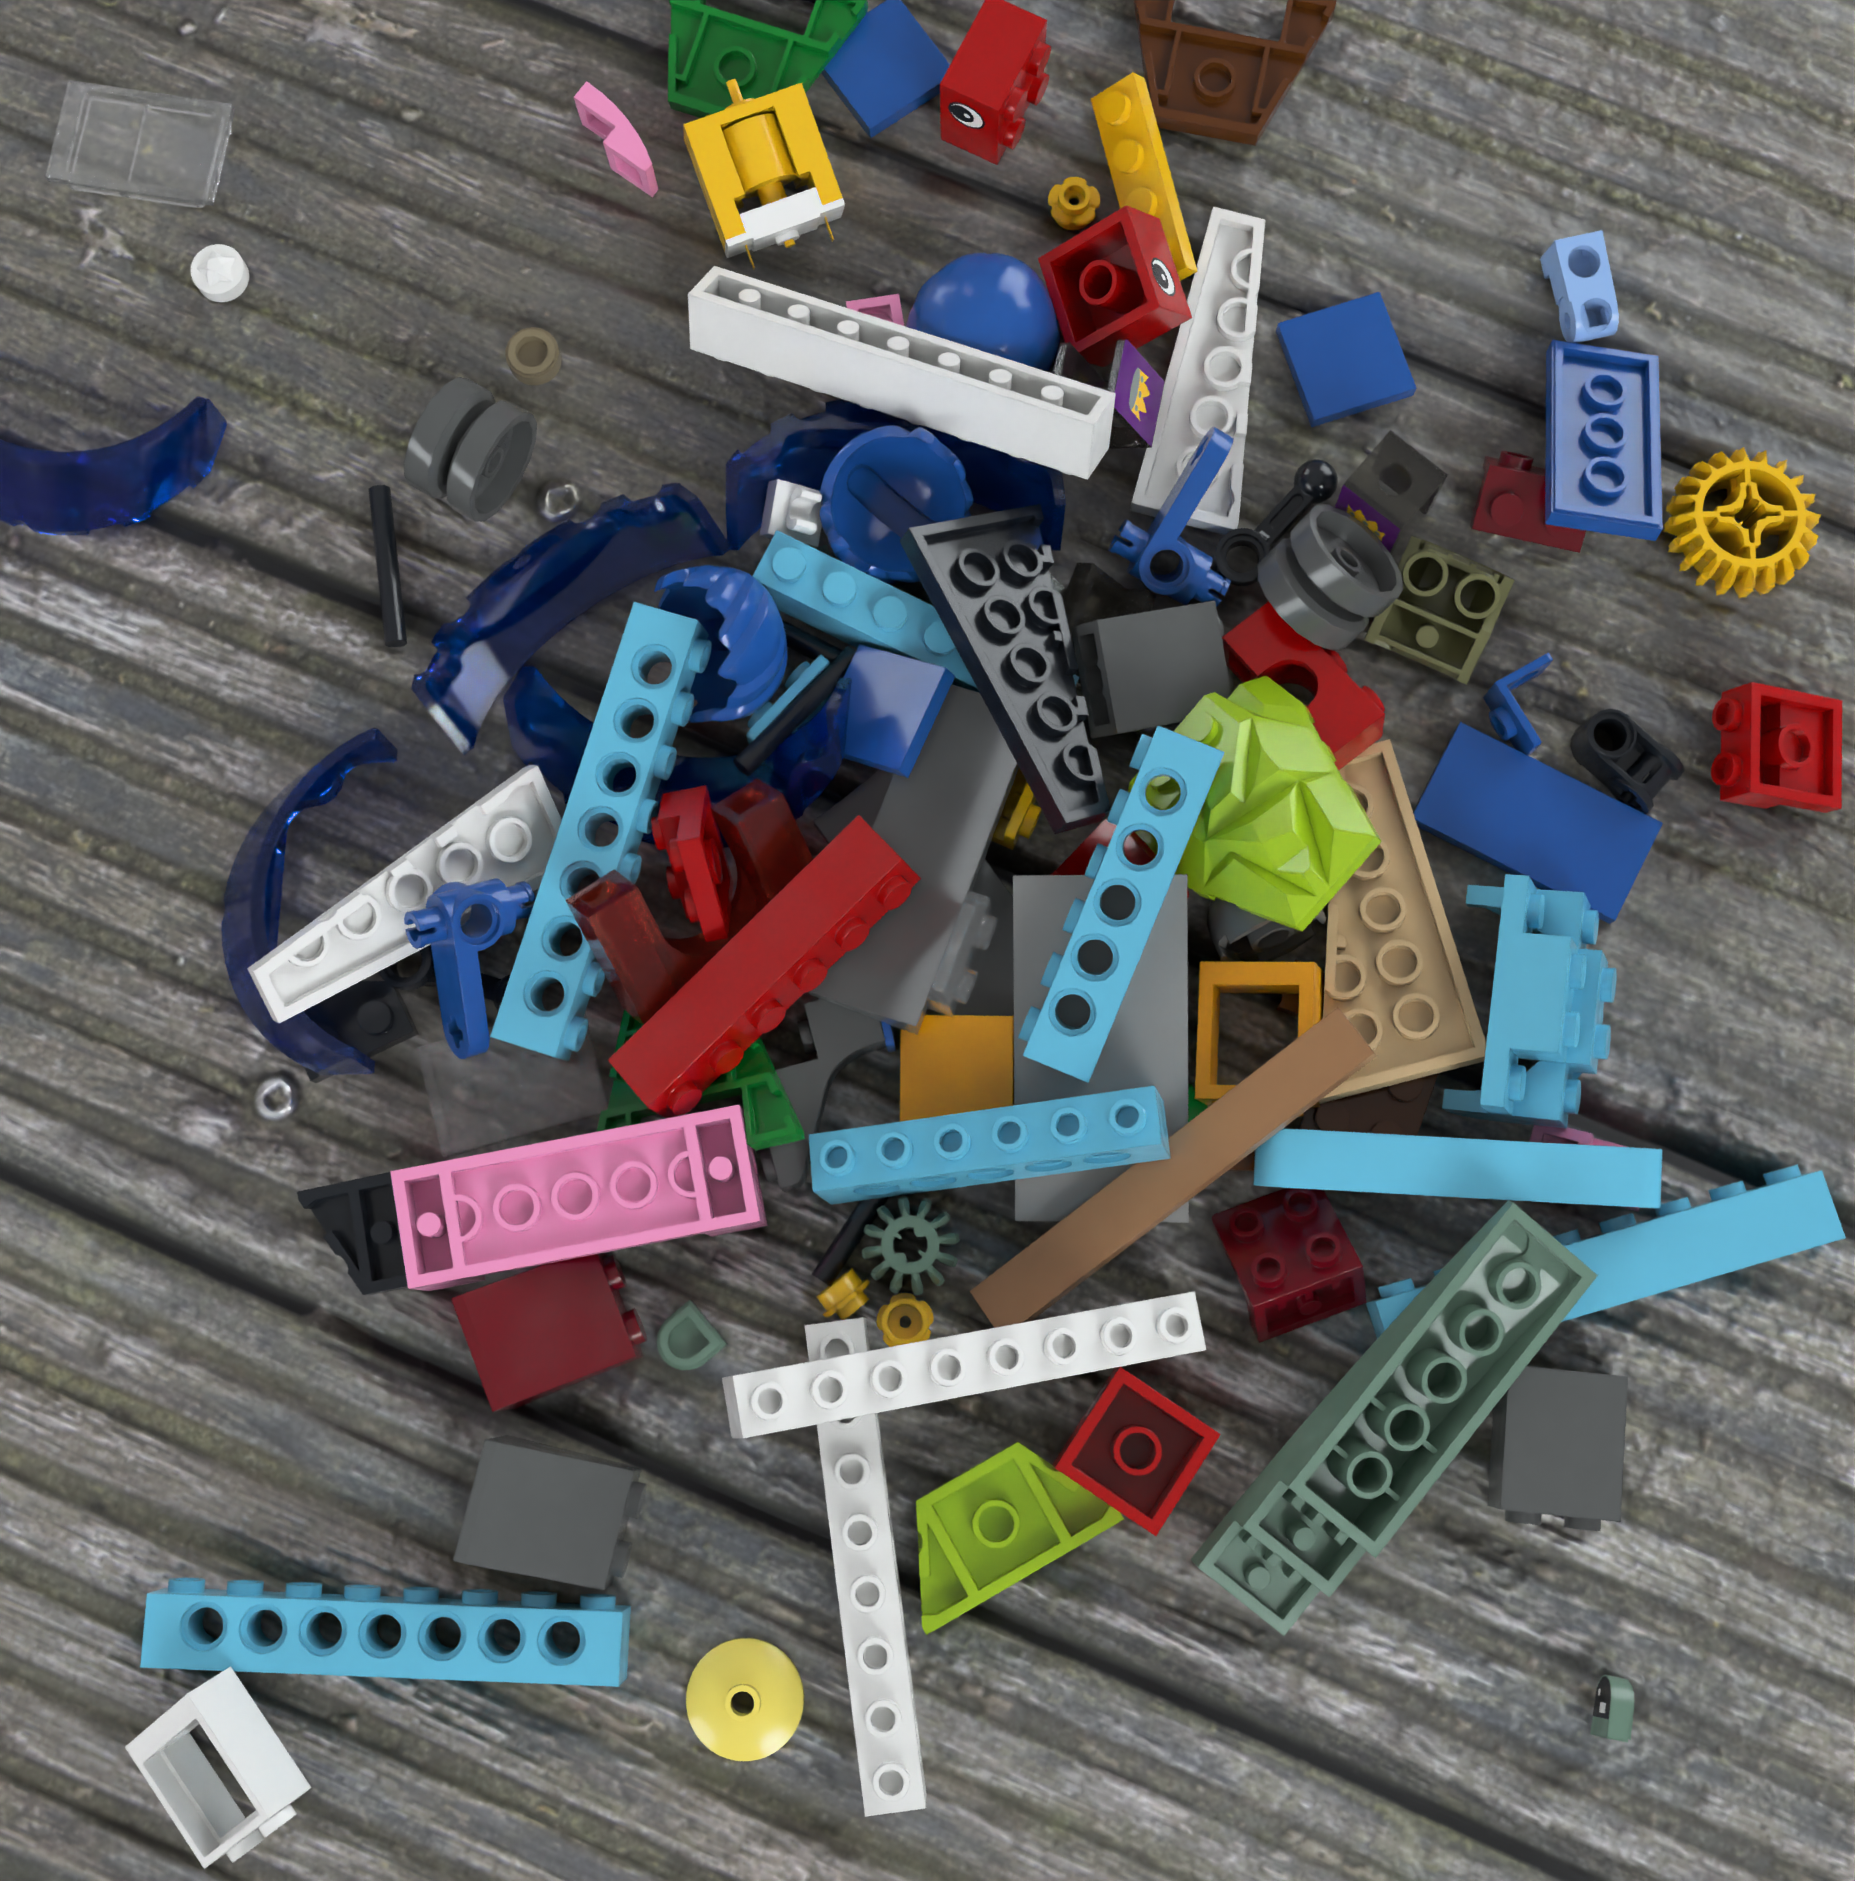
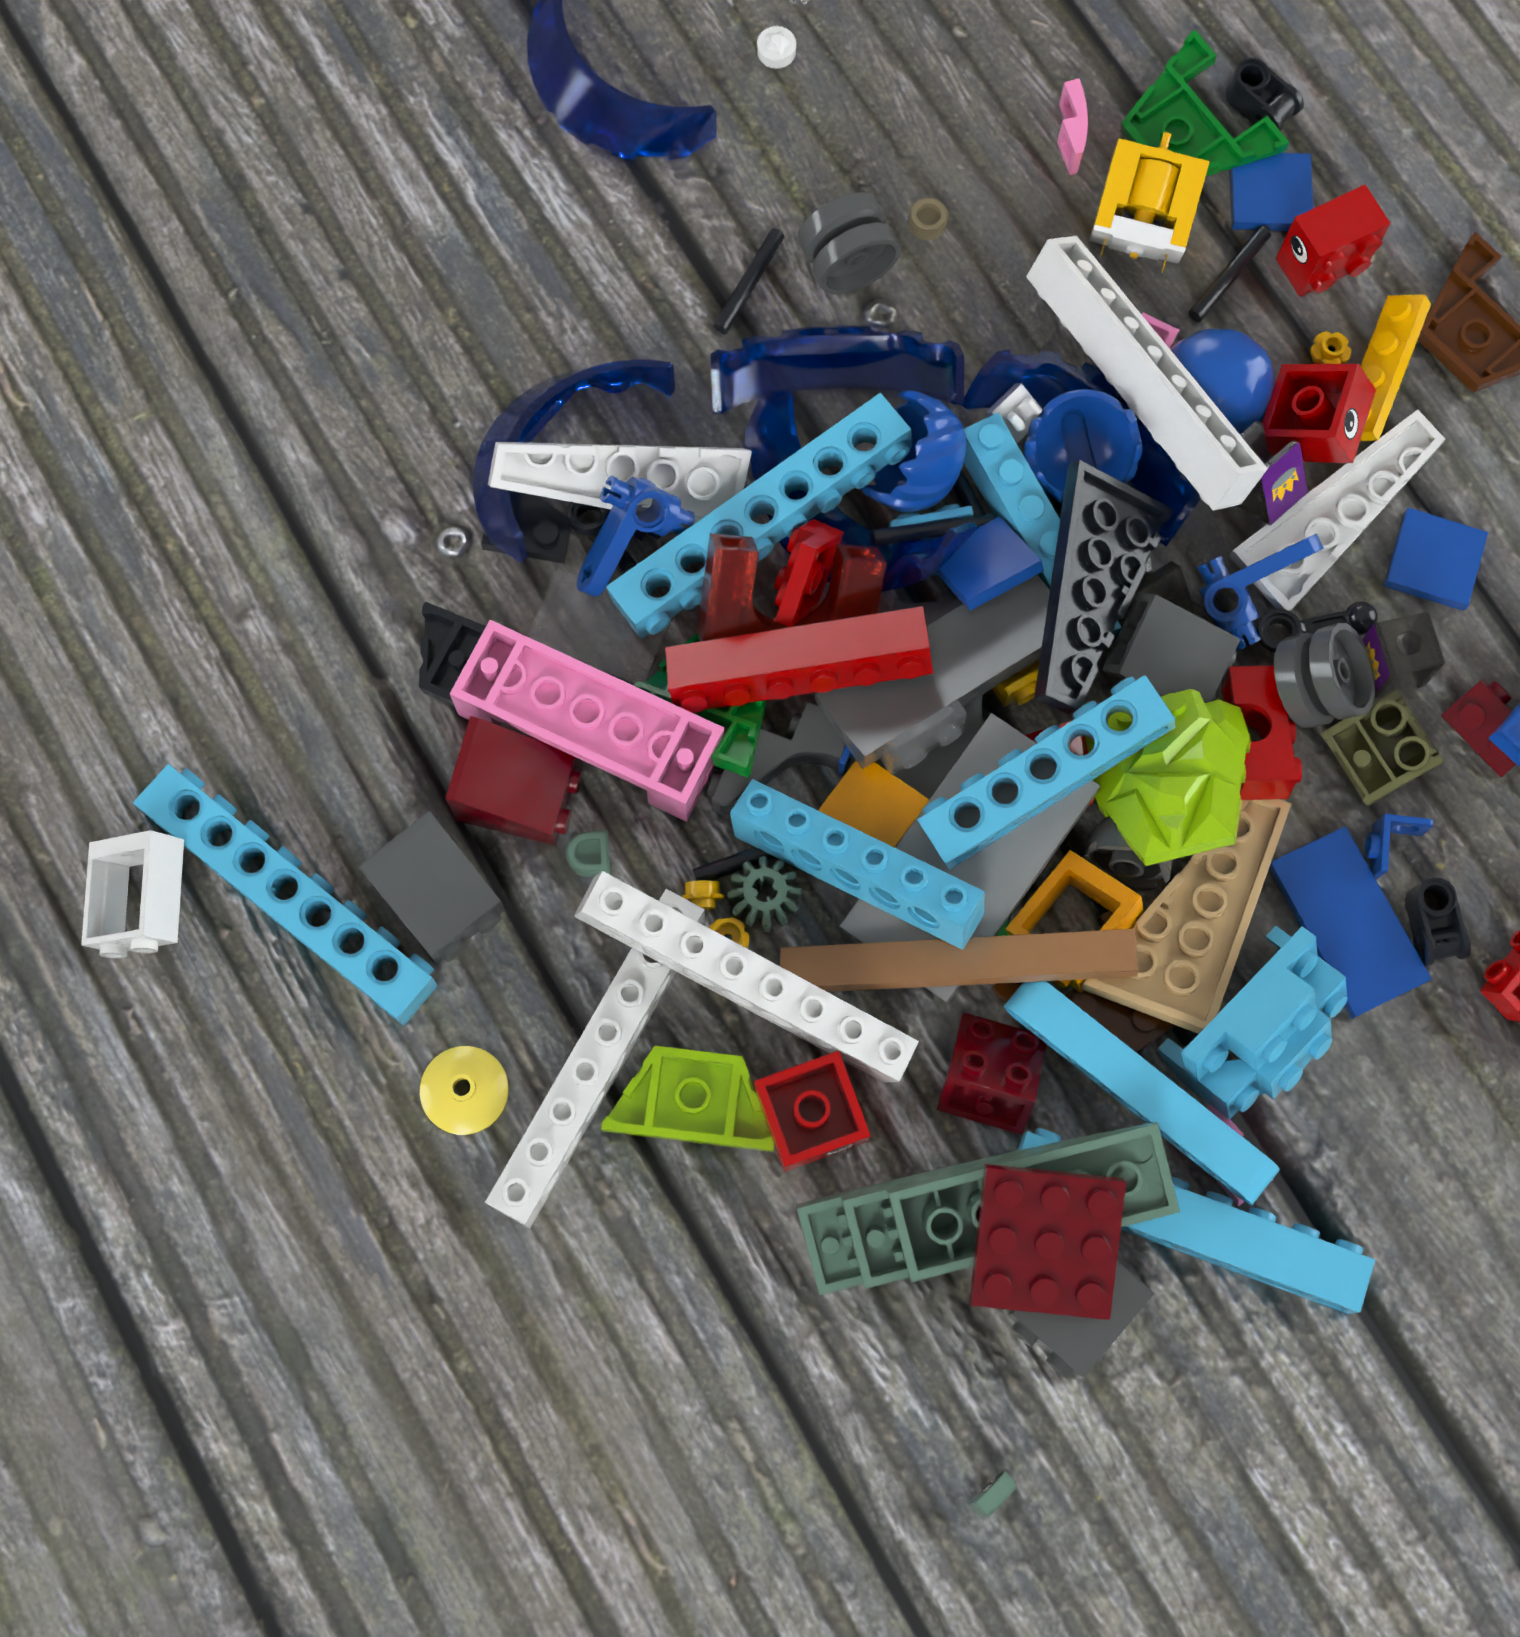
camera: 30 degrees right, 5 degrees down
none -> dark red plate [969,1164,1126,1320]
none -> black bar [1188,226,1271,322]

